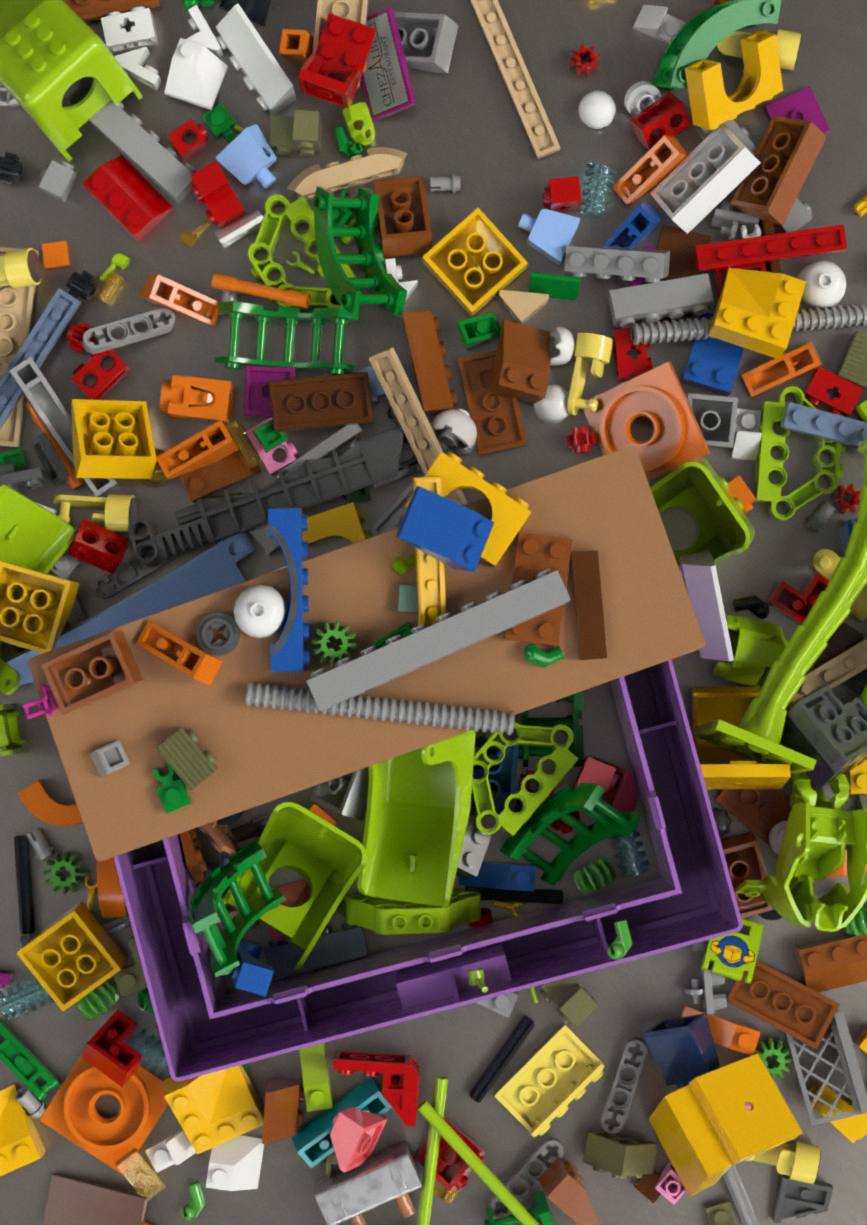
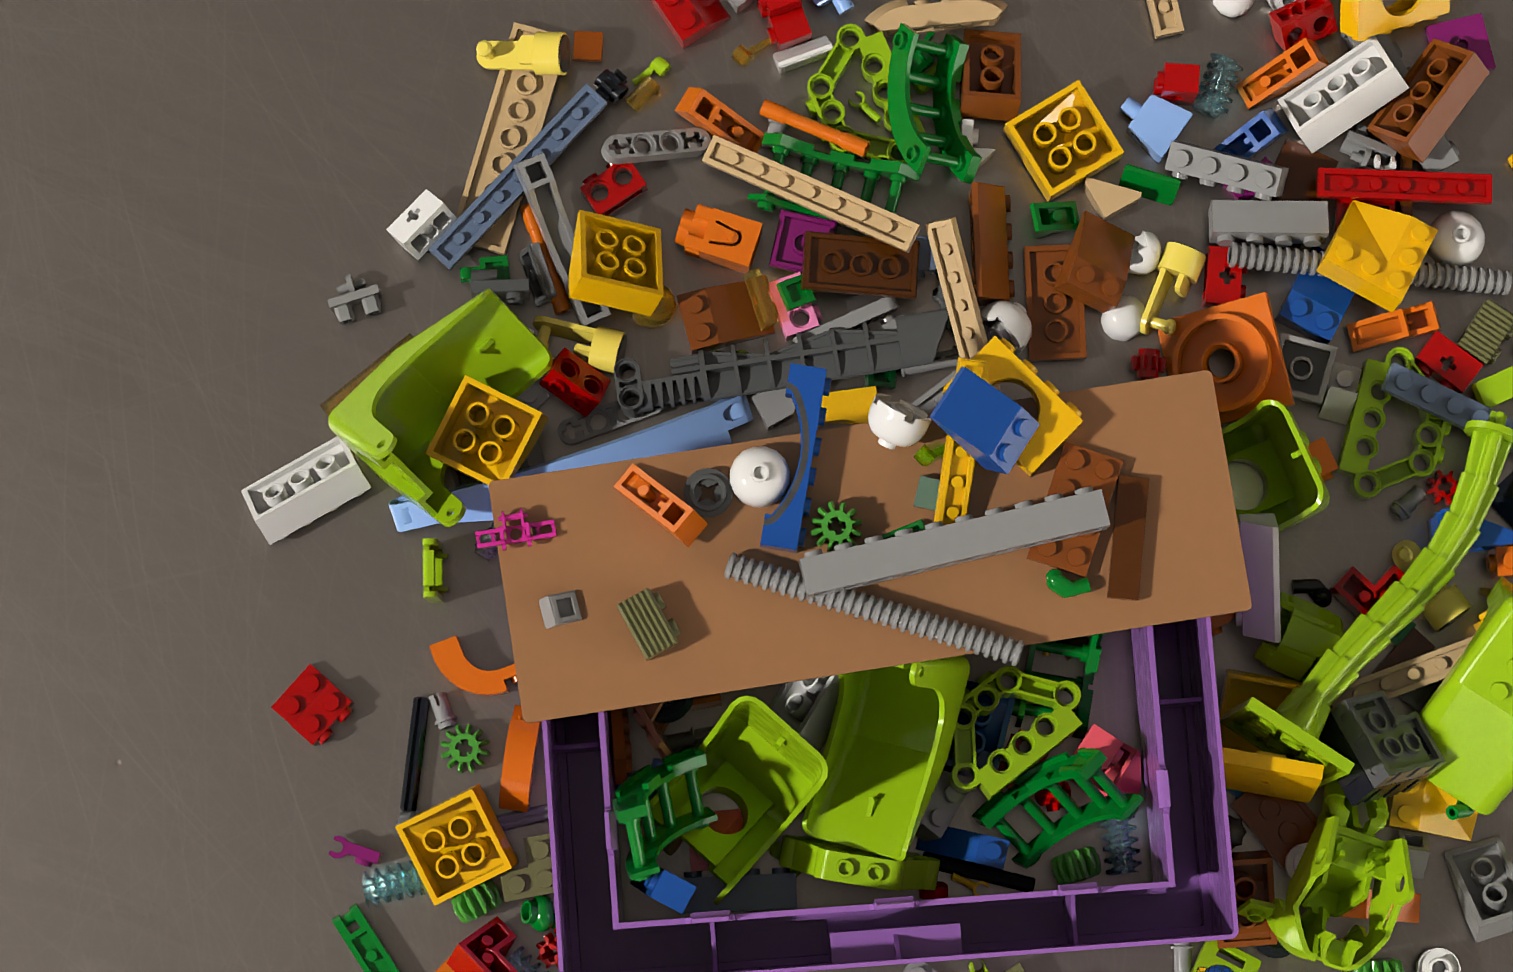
camera: 15 degrees right, 5 degrees down
dark orange slope [41,631,144,715] -> none
red gear [66,321,96,354] -> none
yellow hand [84,875,97,910] -> none
green plate [153,763,192,814] -> none
orange slope [156,420,238,480] -> none
light grey pin [430,173,461,193] -> none
lime hand [467,968,488,993] -> none
bright green arm [607,920,632,960] -> none
none -> tan plate [702,135,921,253]
none -> white cylinder [868,393,931,450]

